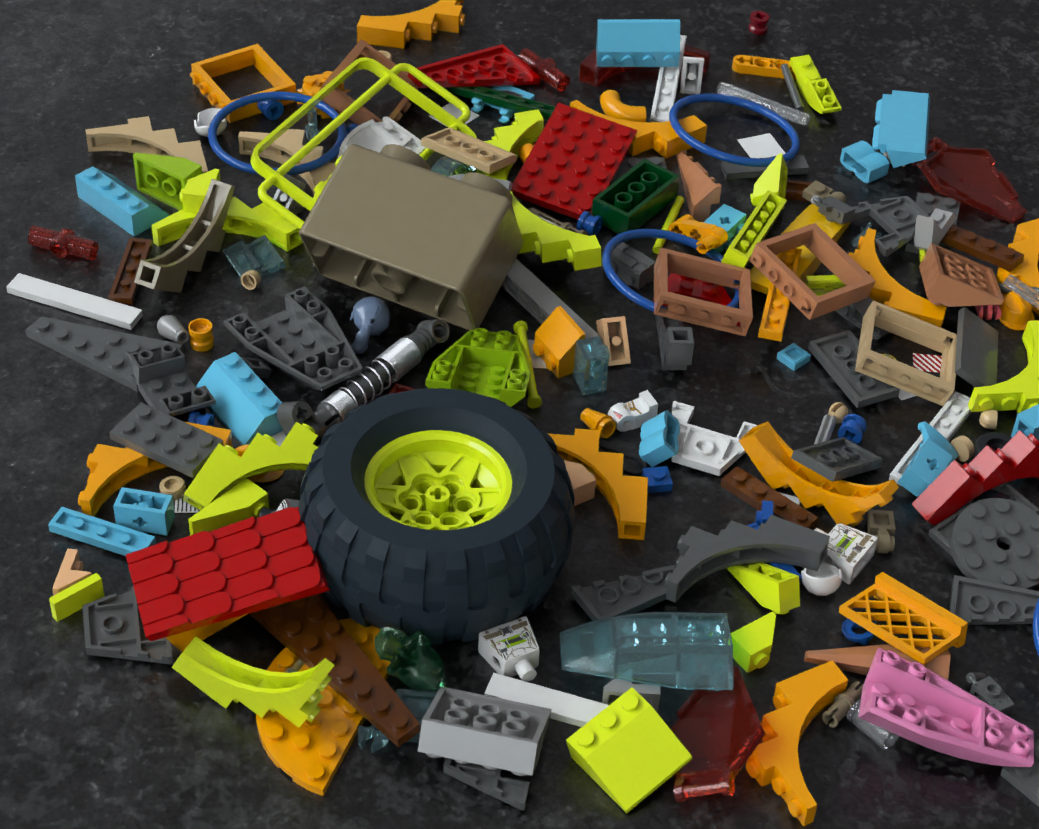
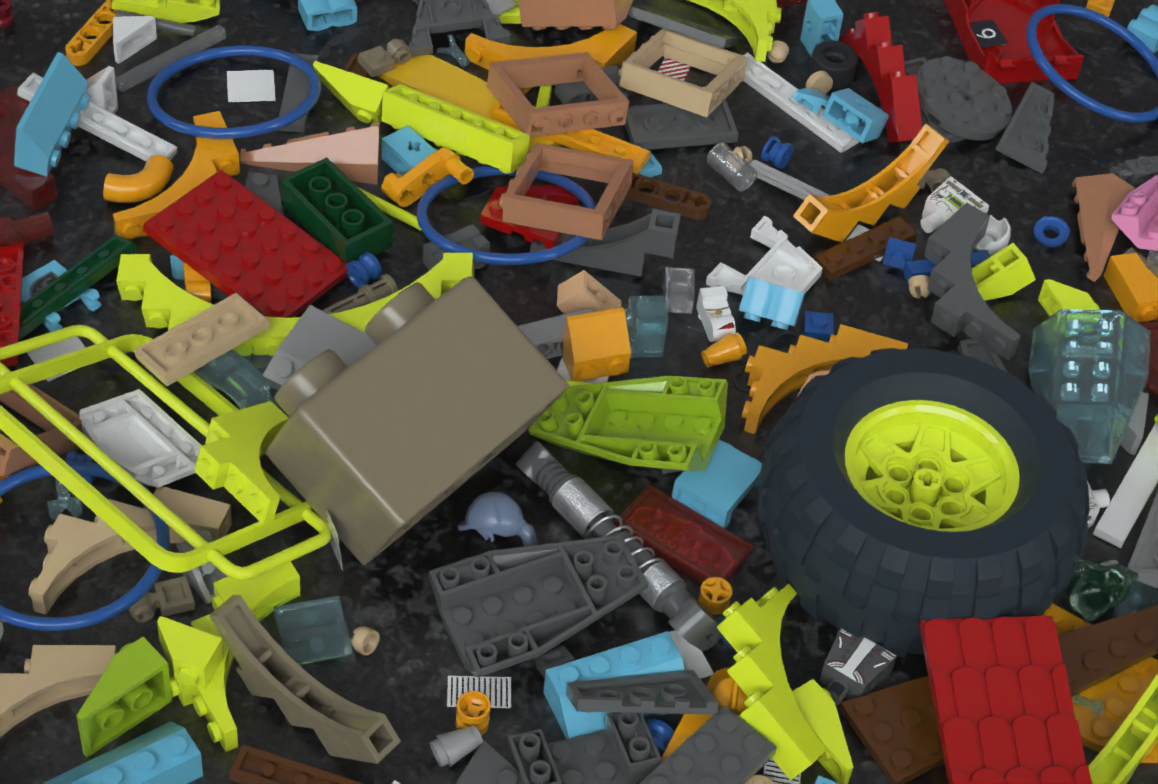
camera: 80 degrees left, 5 degrees up
dark grey tile [791,437,883,482] -> none
dark grey piece [811,195,855,225] -> none
light orange fence [839,572,968,665] -> none
none -> white slope [113,16,157,64]
none -> dark tan plate [128,576,195,622]
none -> white sticker [447,676,511,708]
none -> dark grey wing [566,670,719,715]
none -> reddish brown beam [608,173,711,220]
none -> clear brick [663,267,695,314]
none -> clear piece [707,143,757,191]

